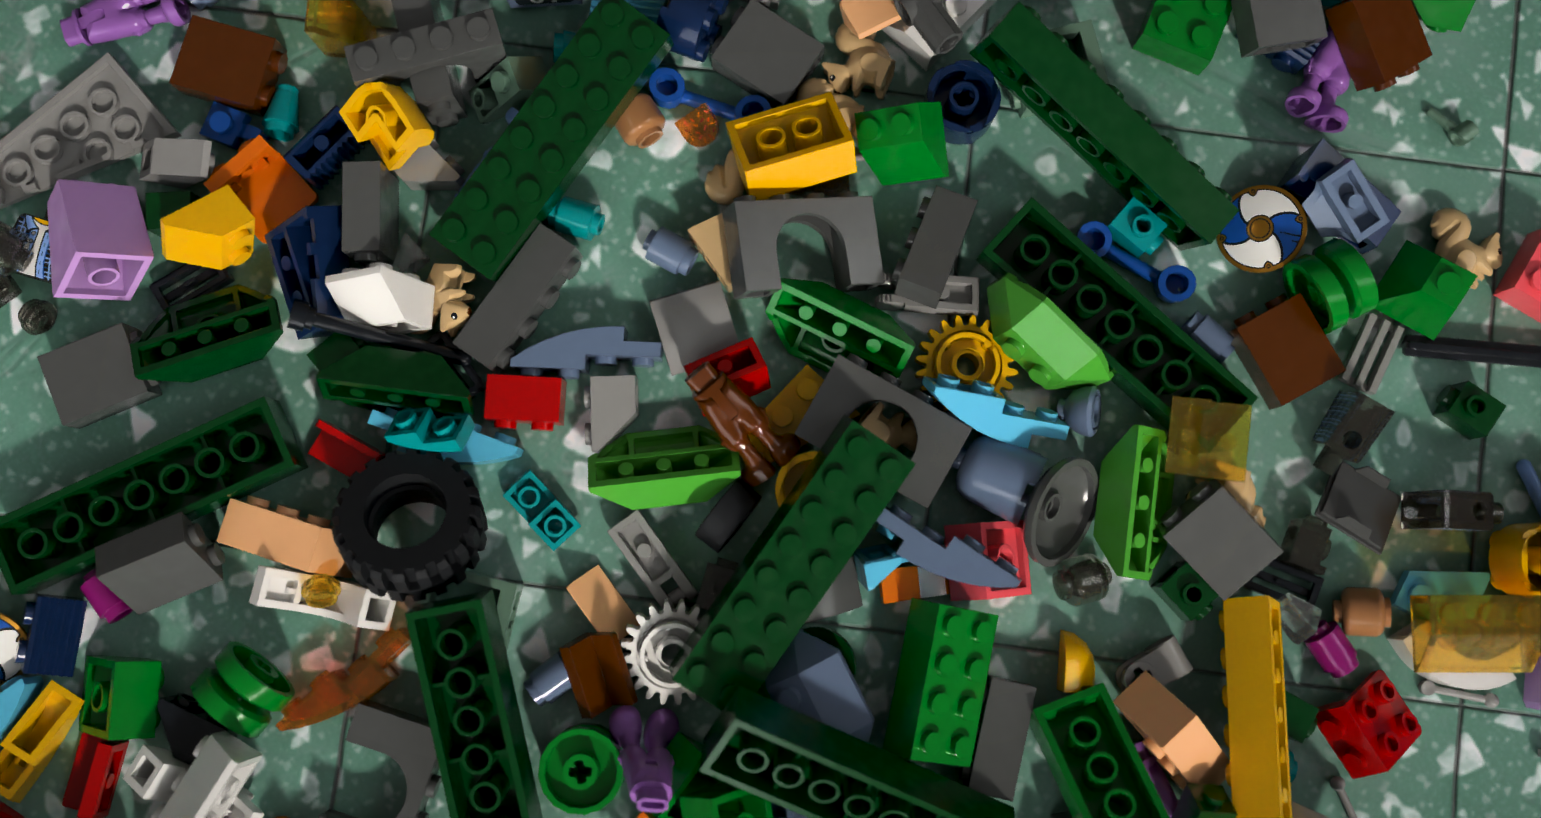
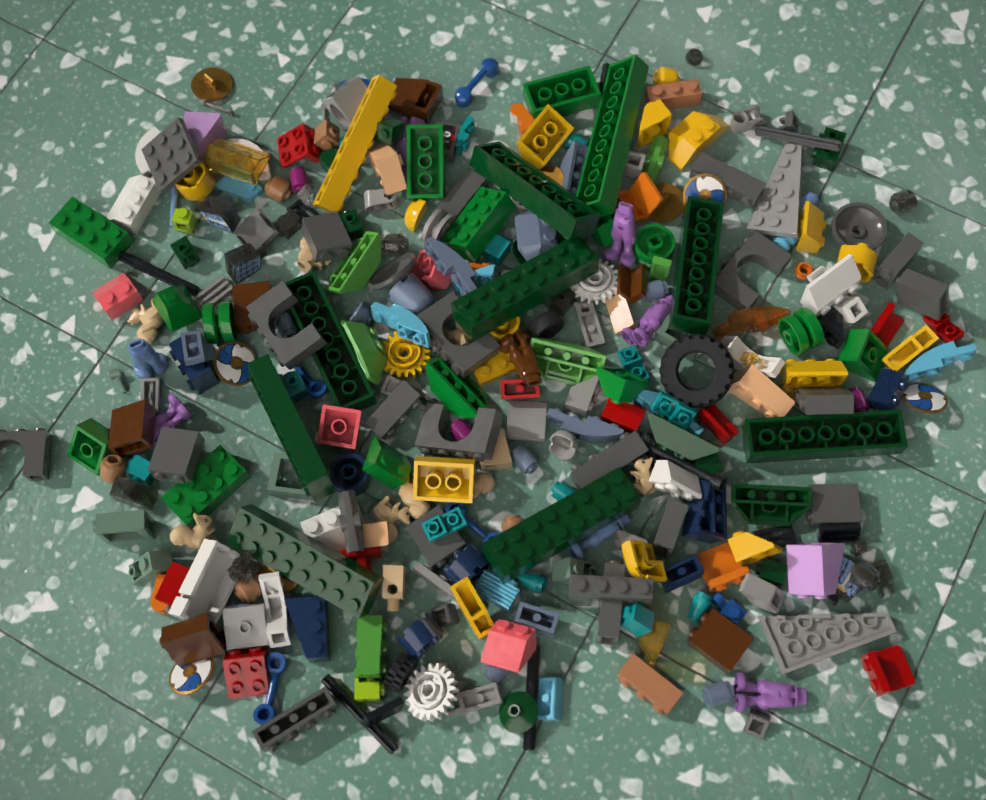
camera: 155 degrees left, 15 degrees down
clear orange tile [675,103,719,147] -> none
clear yellow slope [1165,396,1252,483] -> none
none -> medium blue piece [128,338,168,379]
none -> light grey tile [140,377,162,415]
none -> lime brick [171,208,199,235]
none -> dark grey arch [246,281,328,370]
none -> medium nougat brick [314,119,340,151]
none -> coral slope [316,404,362,449]
none -> light grey wheel [421,208,456,243]
none -> teal slope [421,506,468,542]
none -> magenta brick [449,419,472,441]
none -> teal brick [483,234,511,267]
none -> light grey hair [549,430,578,461]
none -> green slope [596,367,649,405]
none -> medium lavender piece [620,295,672,348]
none -> teal brick [620,602,655,637]
none -> bright green tile [649,256,672,283]
none -> clear yellow plate [779,383,796,398]
none -> yellow slope [780,359,848,390]
none -> black tile [817,523,861,543]

